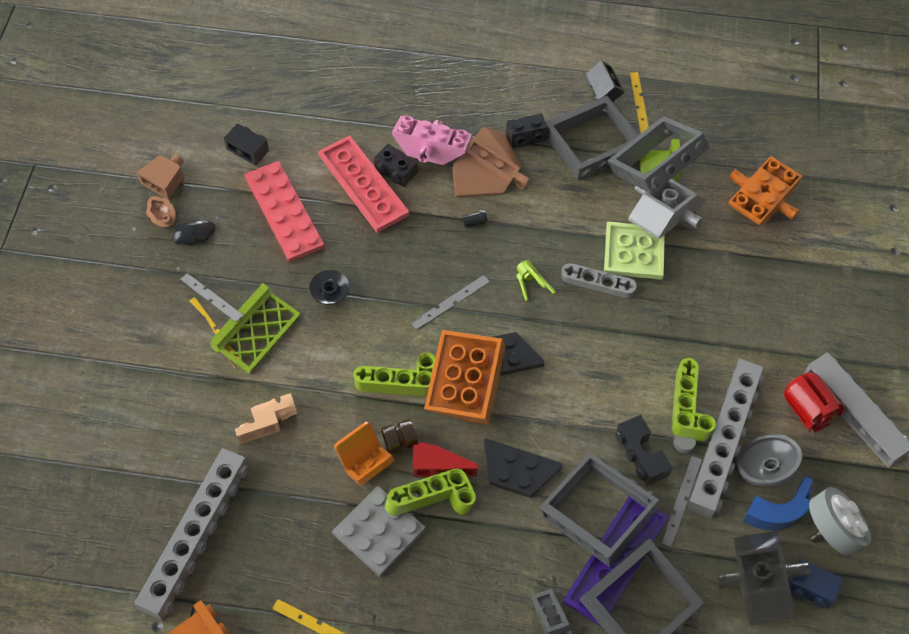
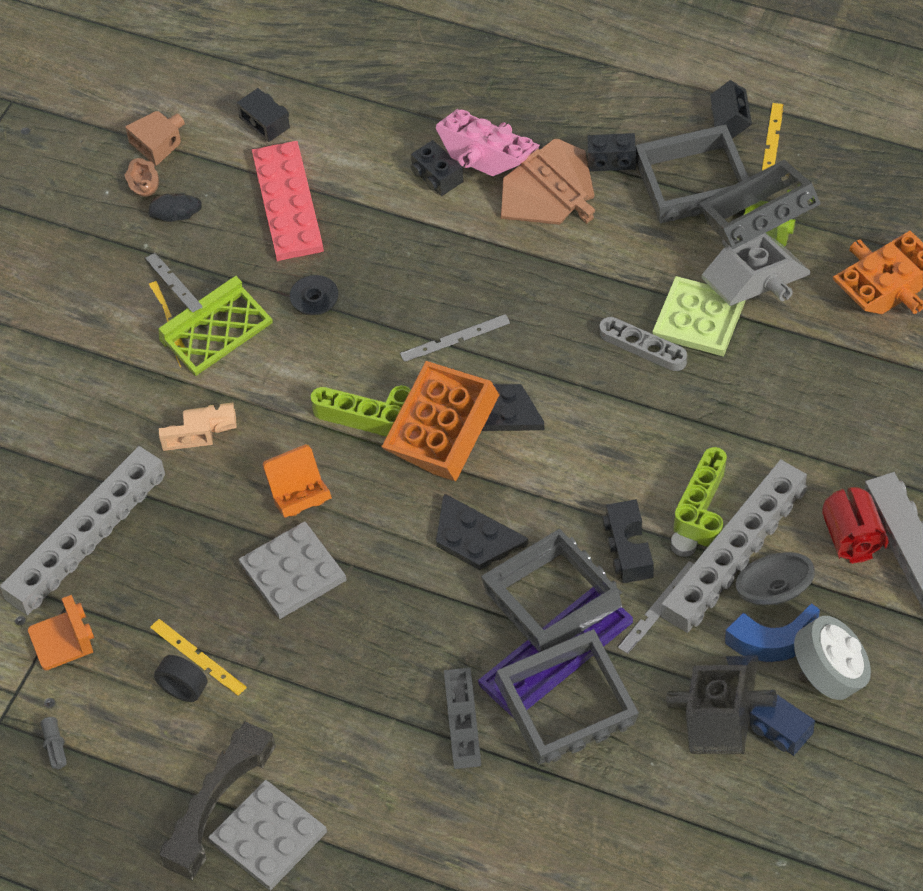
camera: 20 degrees right, 5 degrees down
coral plate [318,136,409,233] -> none
dark brown wheel [381,419,418,454] -> none
lime beam [385,469,476,516] -> none
red slope [413,442,478,477] -> none
black pin [462,209,488,227] -> none
lime plant [516,260,556,301] -> none

